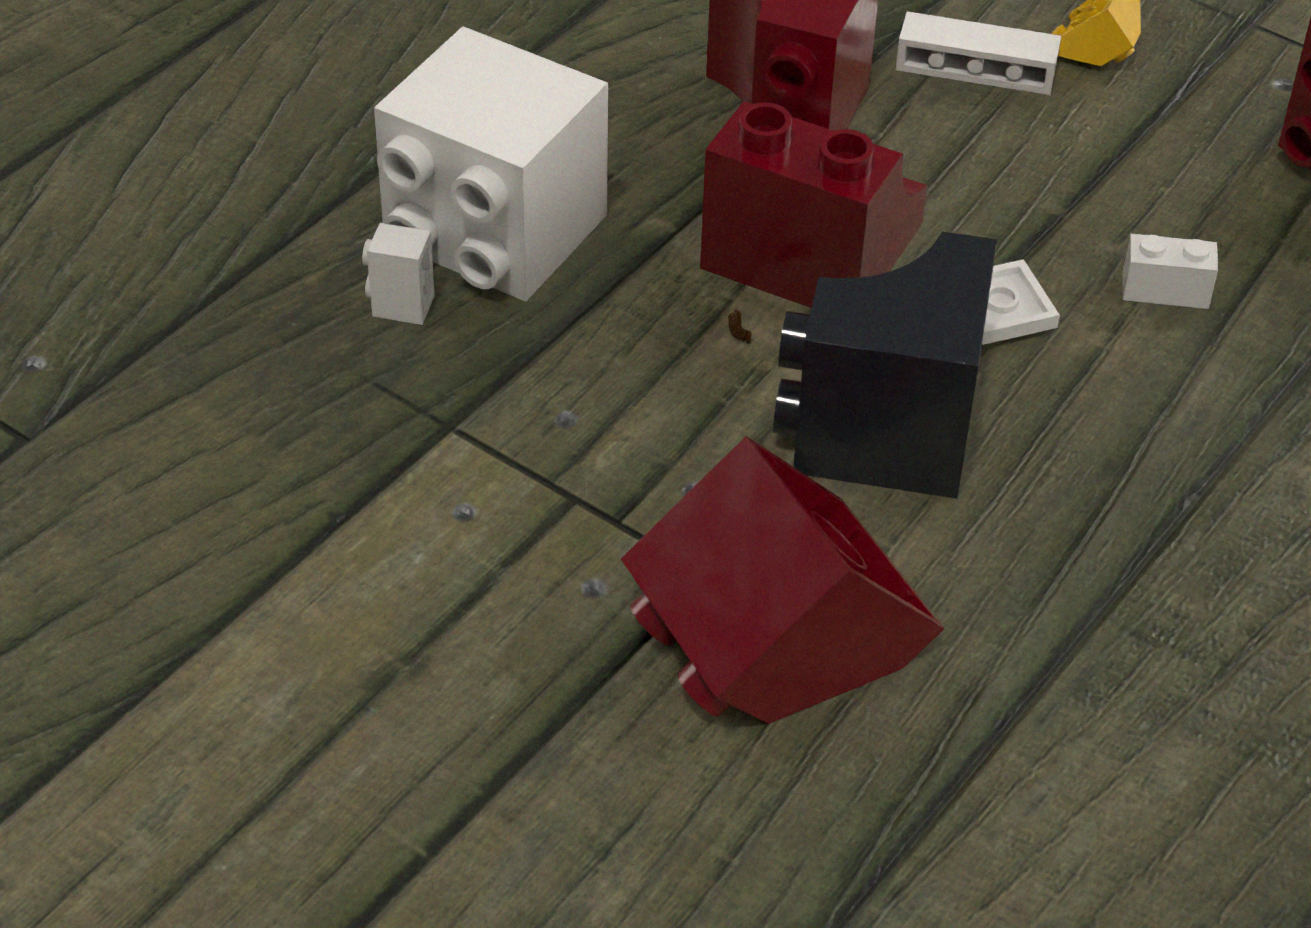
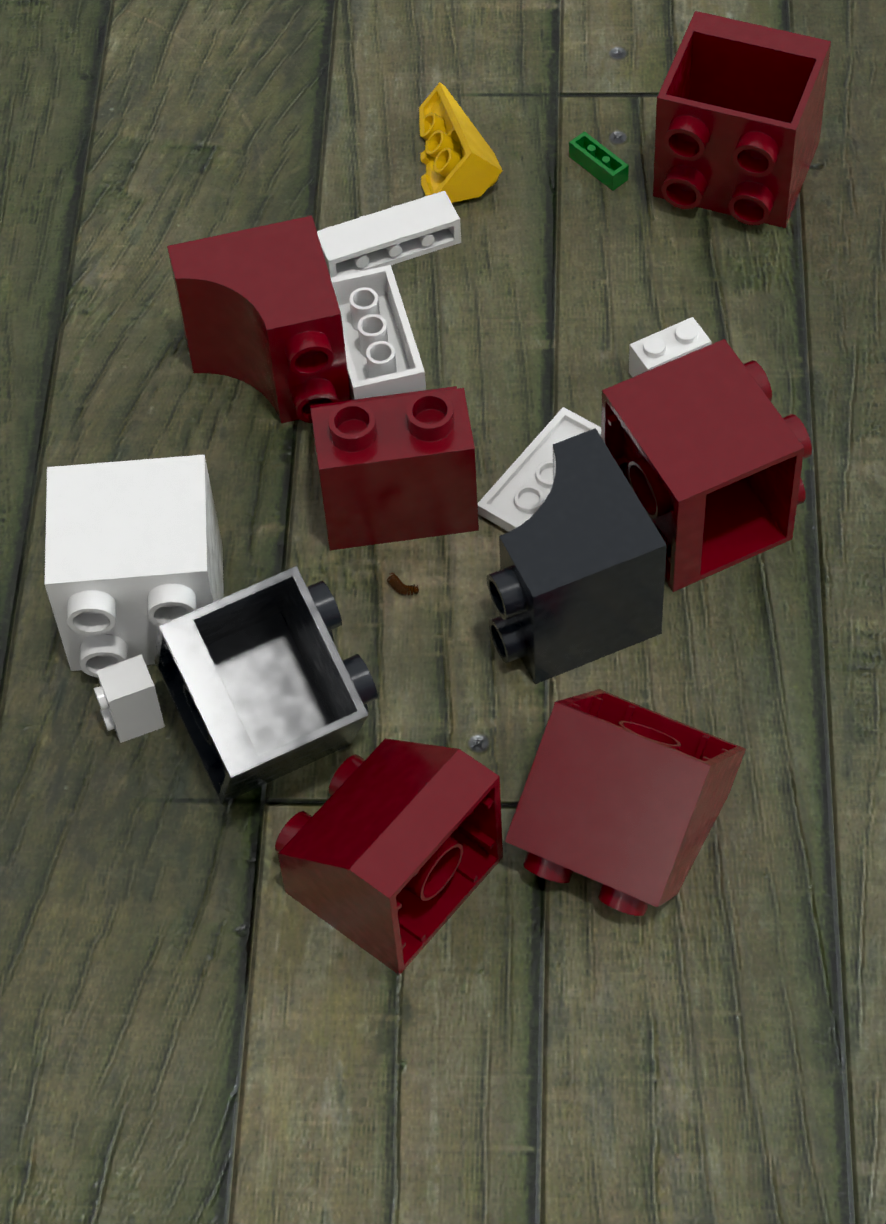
camera: 30 degrees left, 10 degrees up
none -> black piece [154,566,378,804]
none -> dark red slope [275,738,503,975]
none -> white brick [331,265,426,400]
none -> green piece [569,131,629,191]
none -> dark red piece [601,339,812,592]

